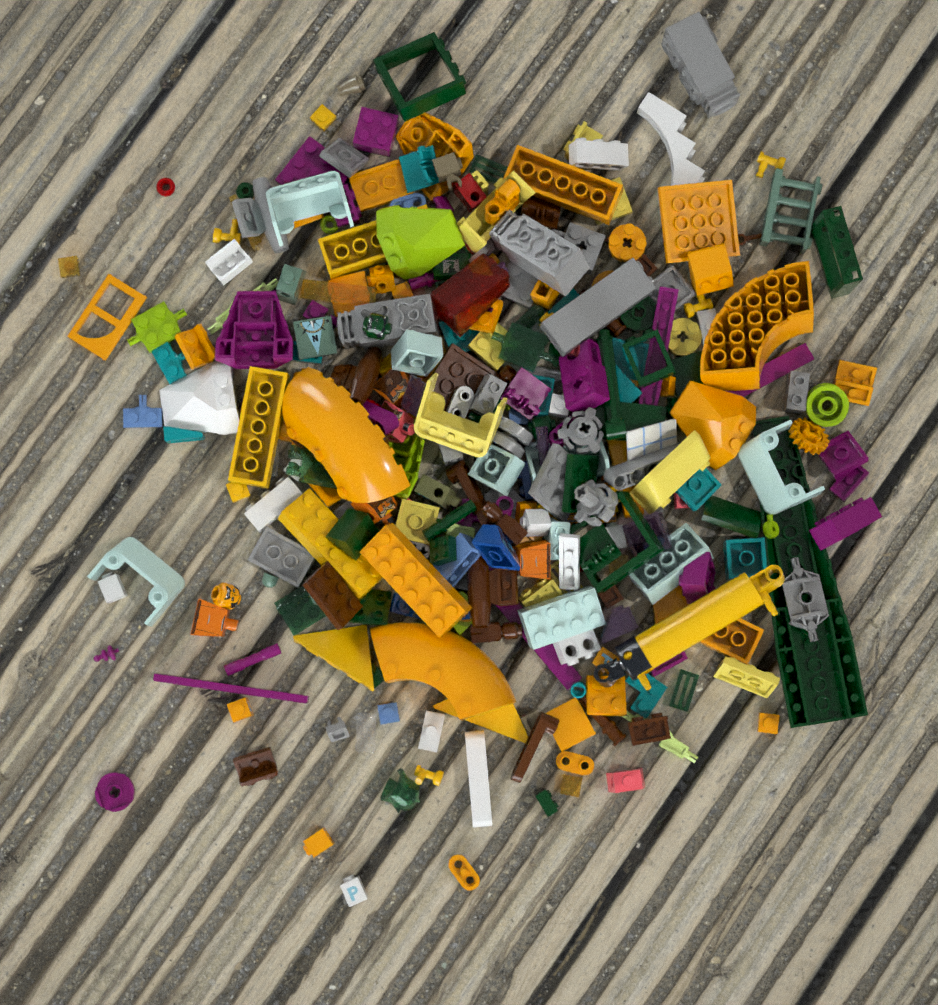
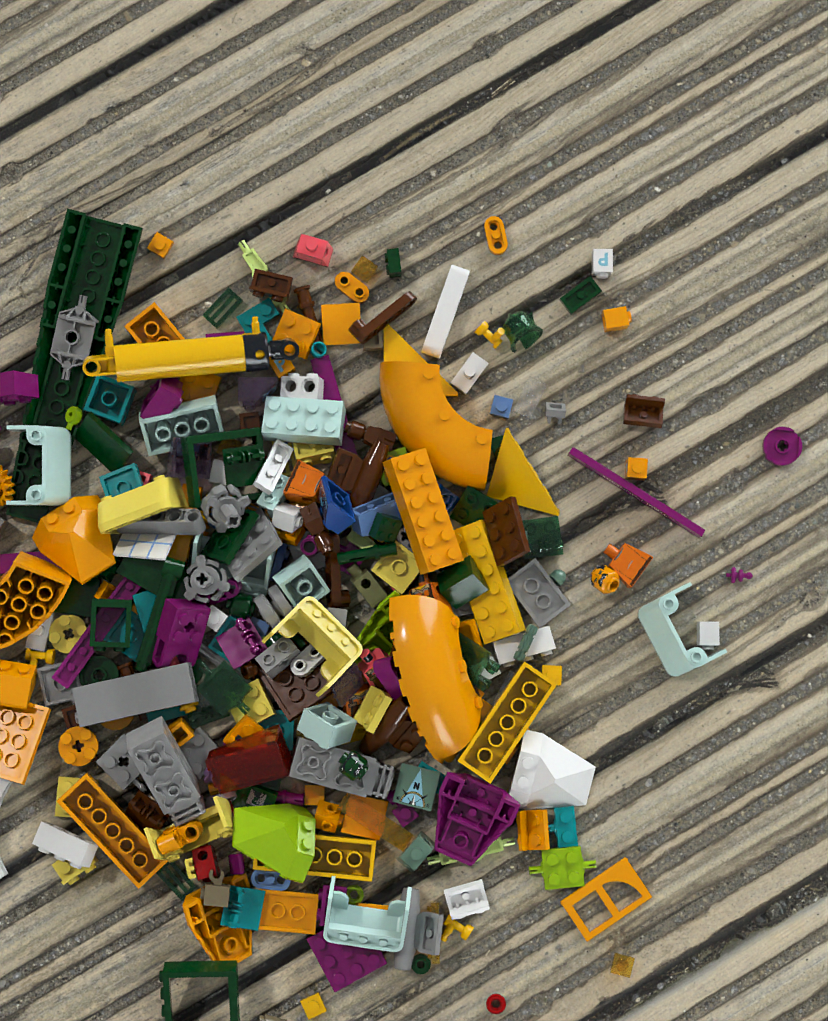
camera: 160 degrees left, 0 degrees up
medium blue plate [123,395,163,428] -> none
teal slope [163,426,205,444] -> none
magenta piece [224,643,282,676] -> none
light grey plate [319,138,369,178] -> none
magenta brick [353,107,399,157] -> none
clear purple pin [535,426,551,466] -> none
light yellow plate [713,656,780,698] -> none
none -> light yellow bracket [353,686,392,734]
none -> sand green axle [514,624,538,662]
none -> dark green plate [559,276,602,315]

